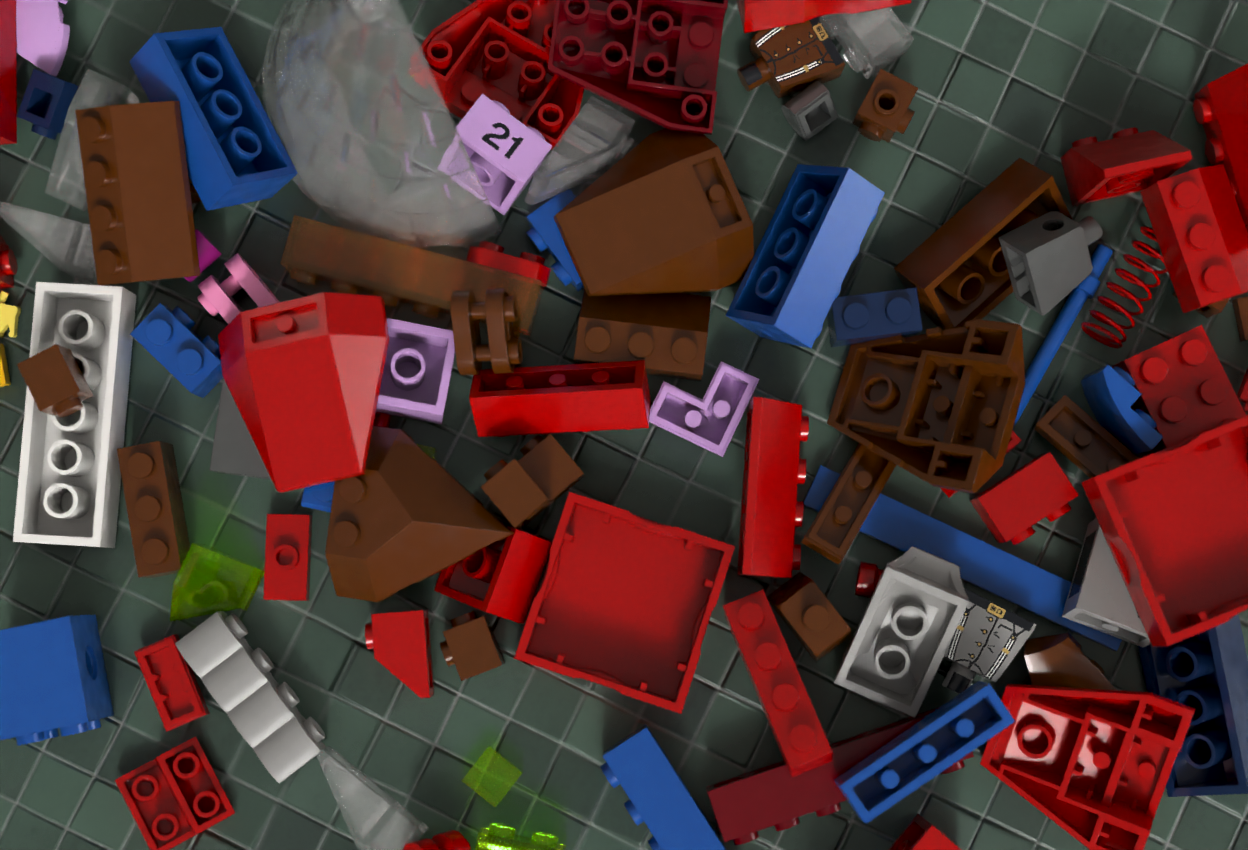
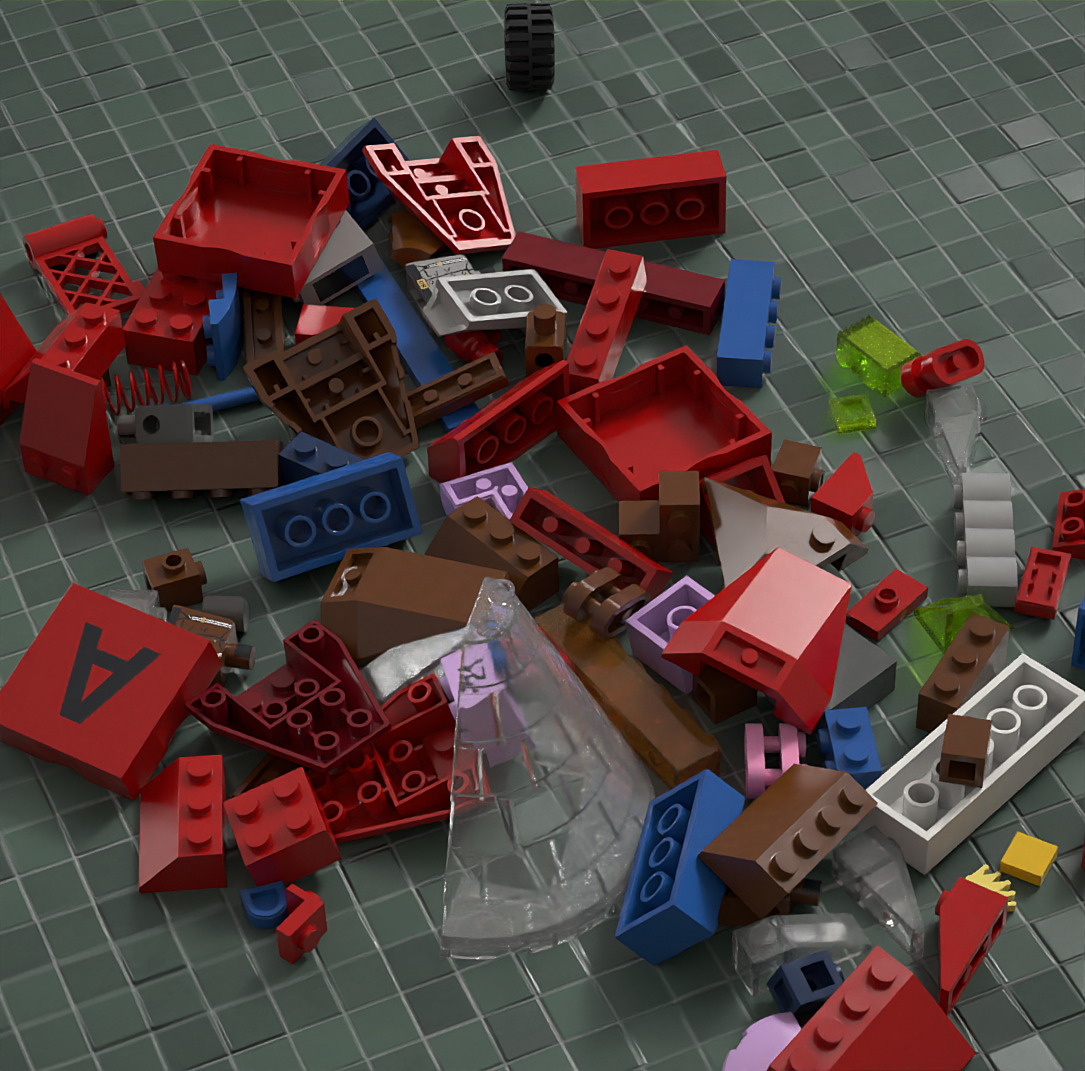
camera: 140 degrees left, 40 degrees down
blue brick [834,681,1015,824] -> none

